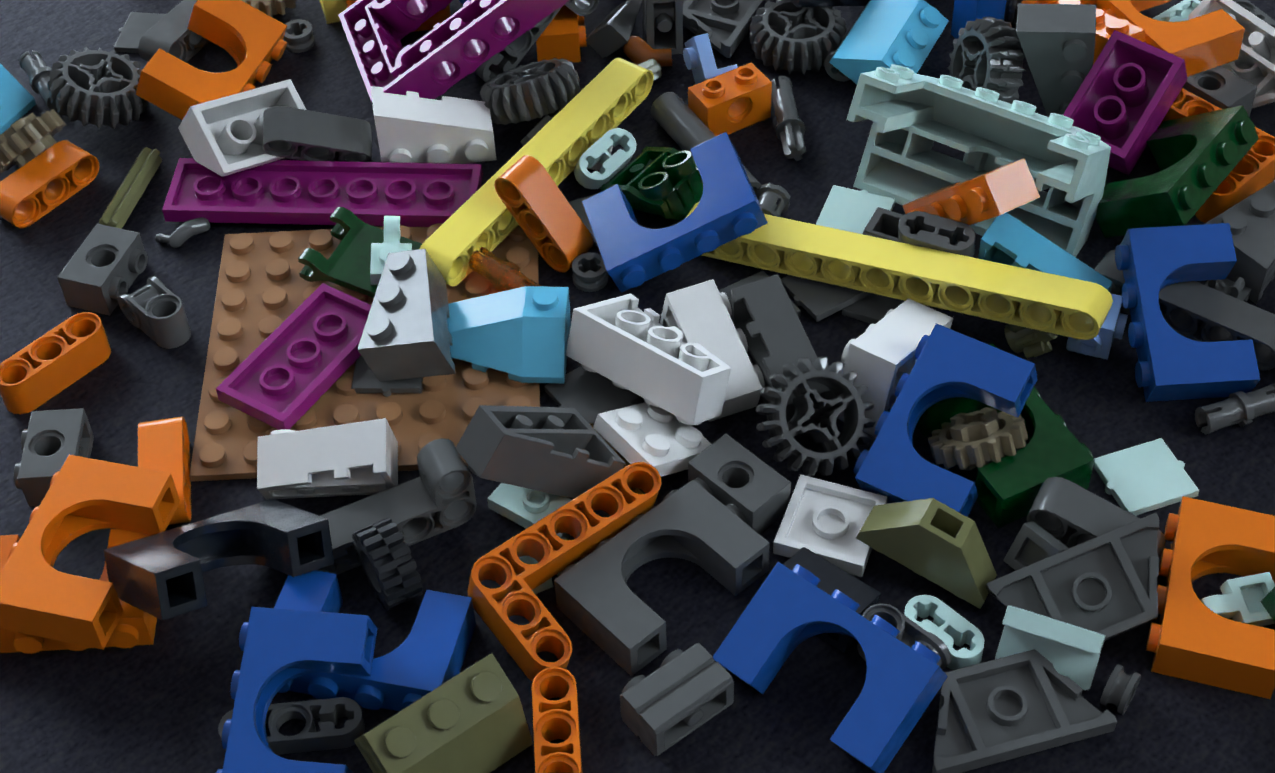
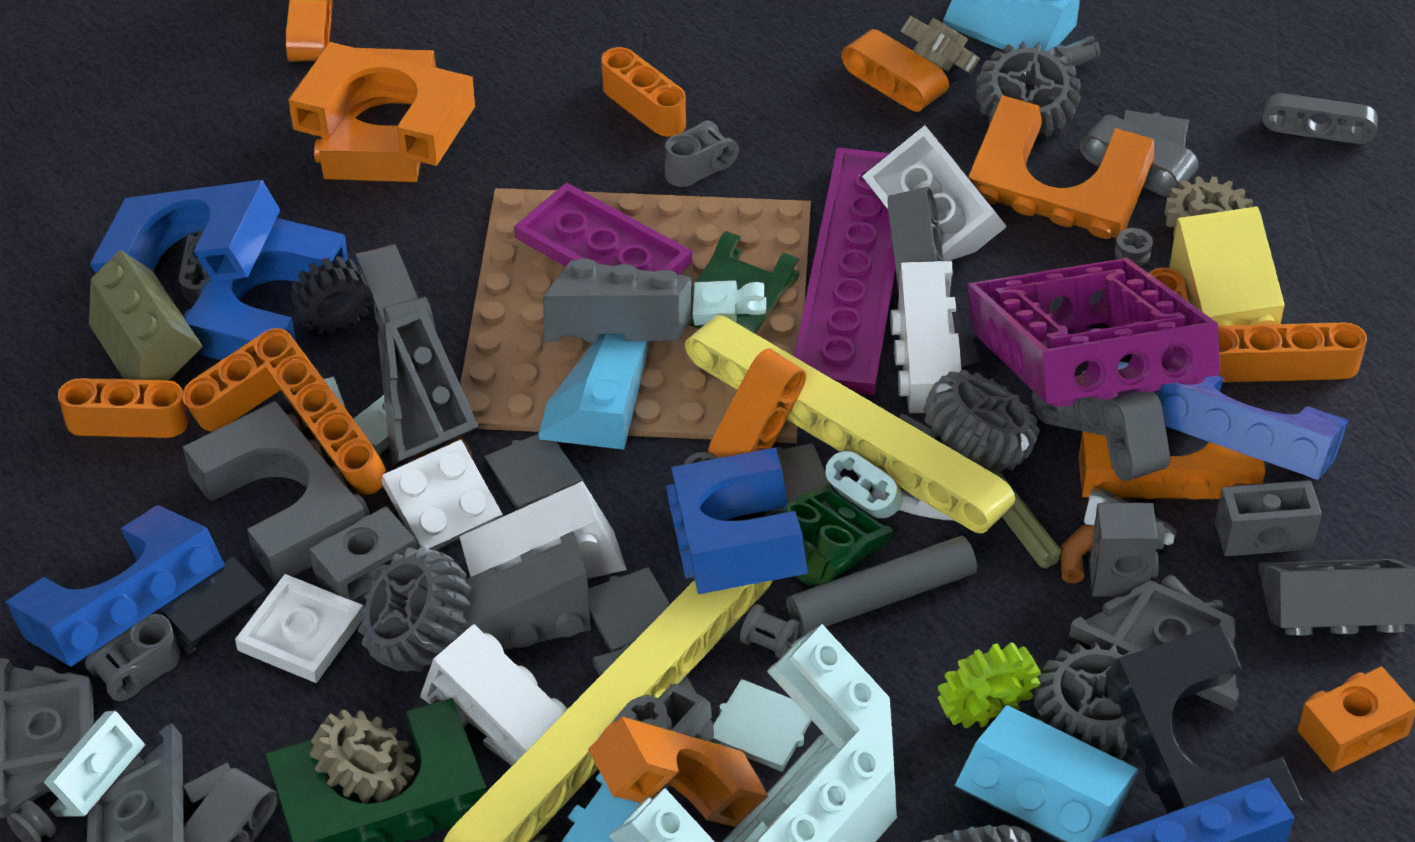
camera: 95 degrees right, 0 degrees up
dark grey brick [14,408,94,506] -> none
dark grey brick [57,224,148,316] -> none
olive axle [99,147,162,229] -> none
black arch [103,499,335,621] -> none
orange beam [138,416,191,525] -> none
dark grey piece [155,217,210,248] -> none
white wedge [257,418,398,499] -> none
clear orange pin [469,247,541,292] -> none
white wedge [566,293,731,425] -> none
dark grey brick [620,643,734,756] -> none
light blue bracket [683,33,738,84] -> none
orange brick [688,62,772,136] -> none
dark grey axle [771,76,807,161] -> none
blue arch [854,323,1038,517] -> none
olive slope [856,498,997,609] -> none
light aqua beam [904,594,985,670] -> none
none -> lime gear [937,643,1041,728]

